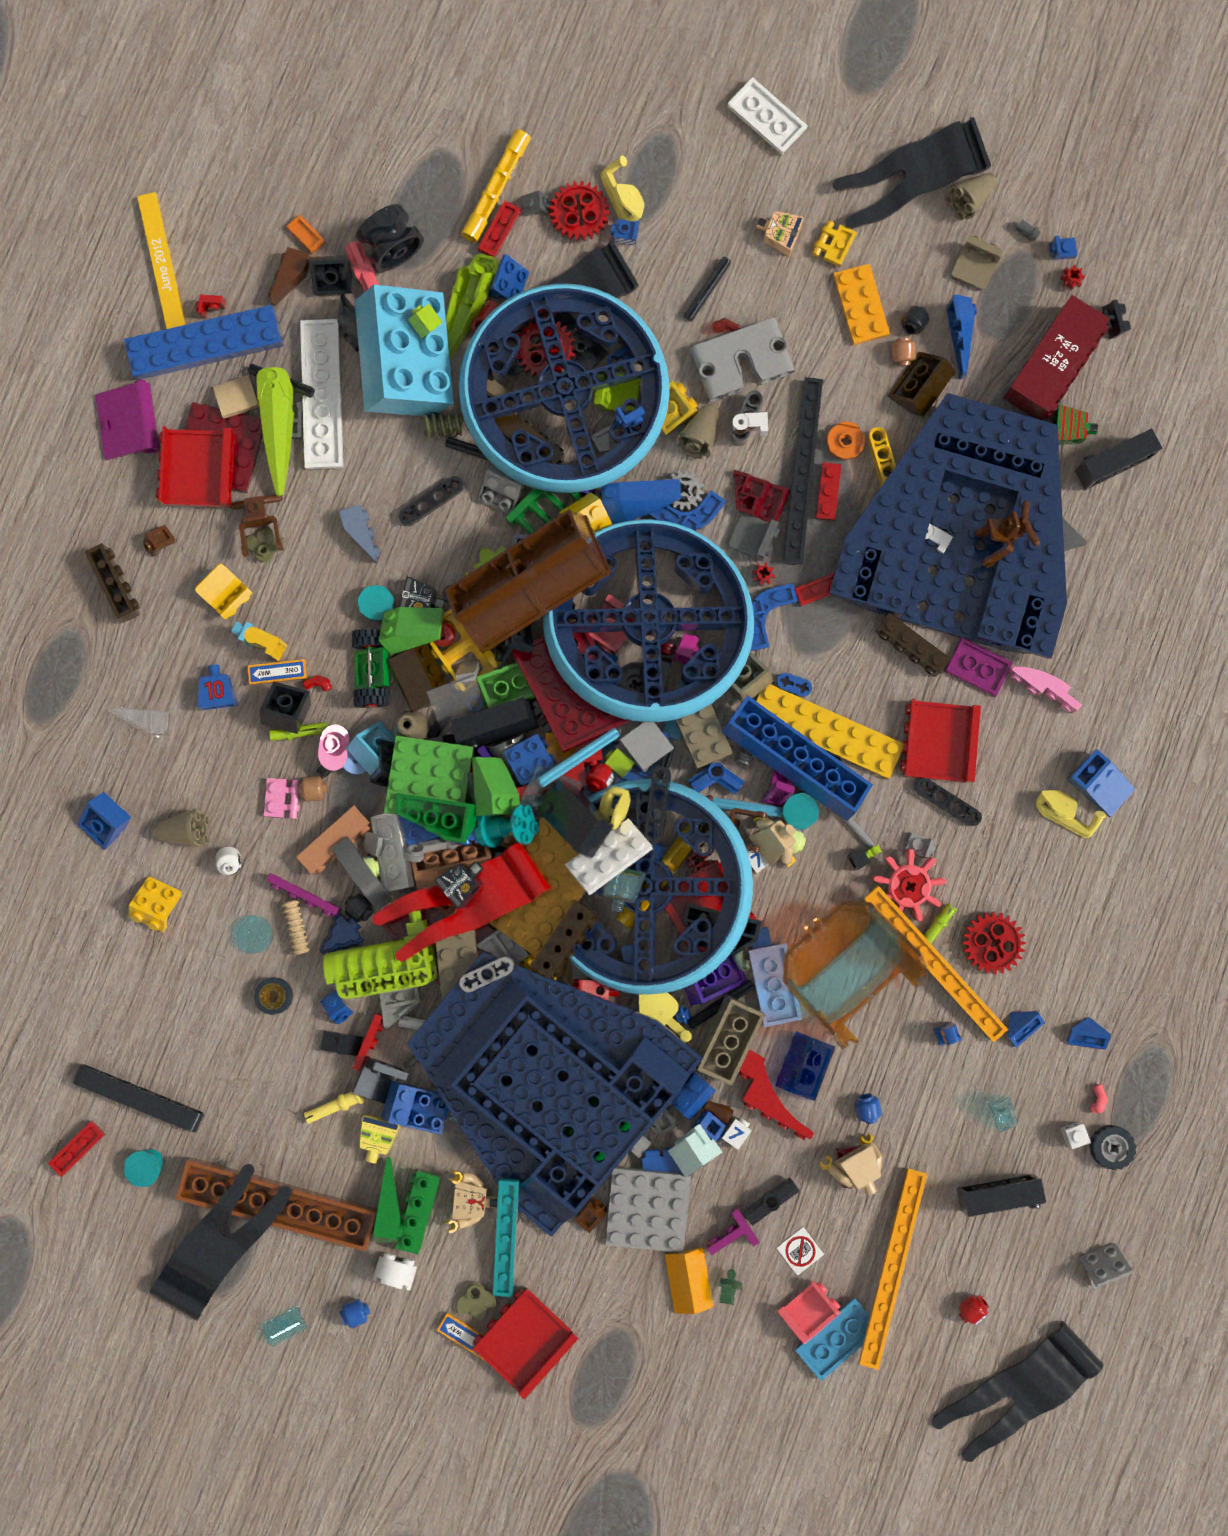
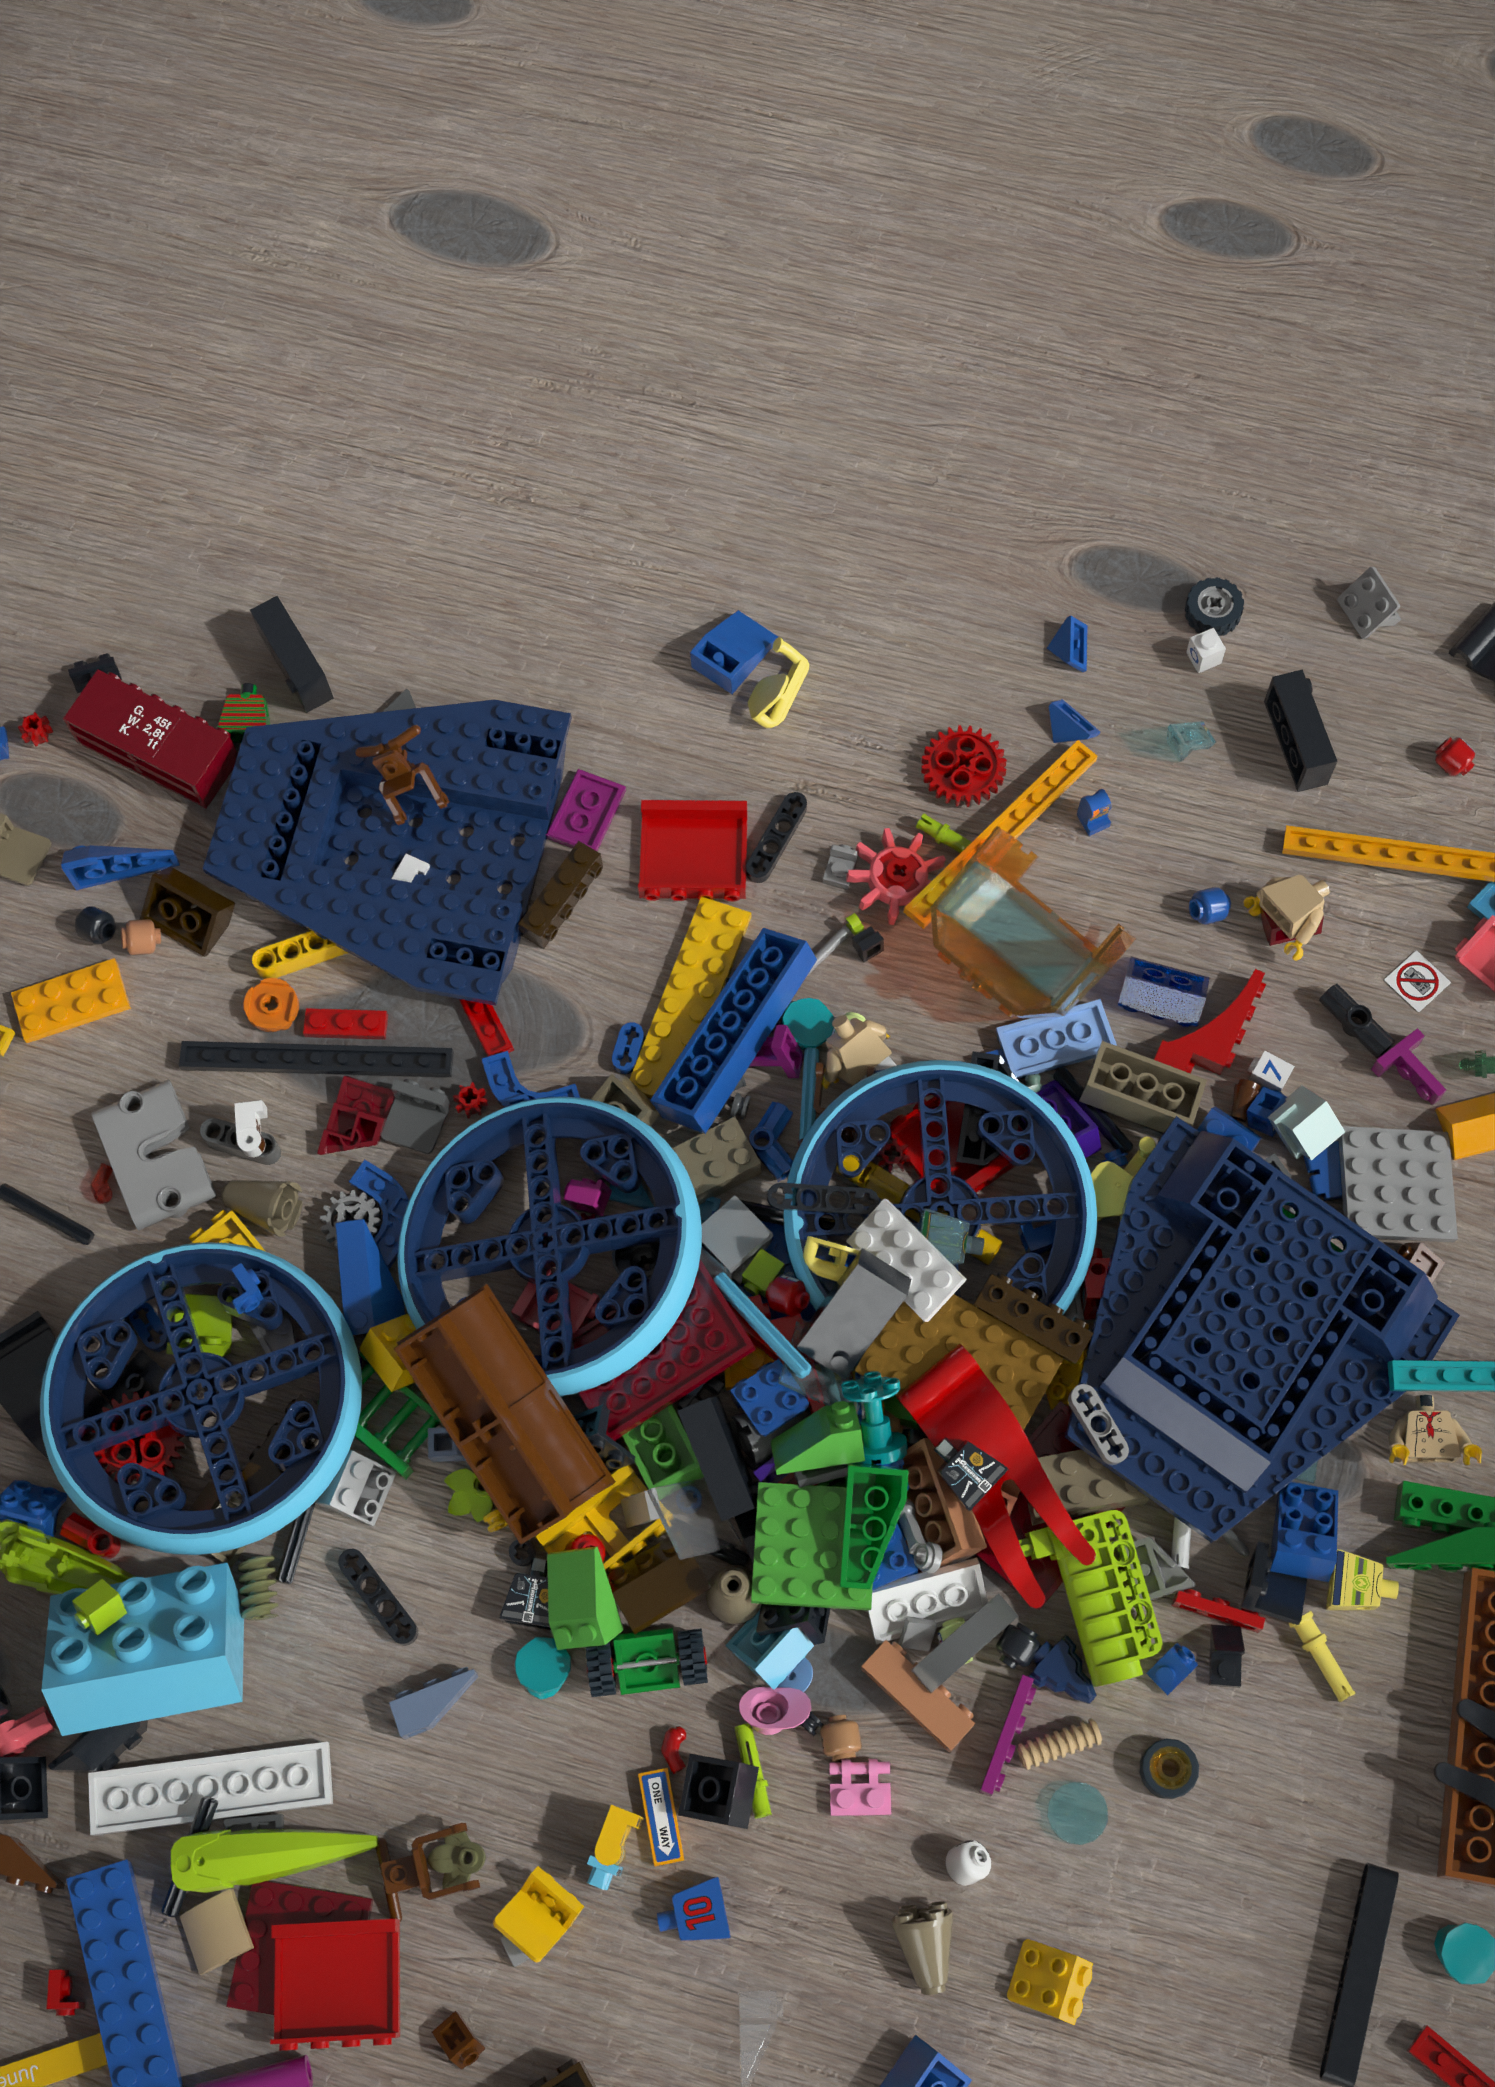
camera: 90 degrees left, 15 degrees down
flat silver wing [477,930,530,965] -> none
bright pink slope [1008,666,1082,713] -> none
coral arm [1091,1084,1108,1114] -> none

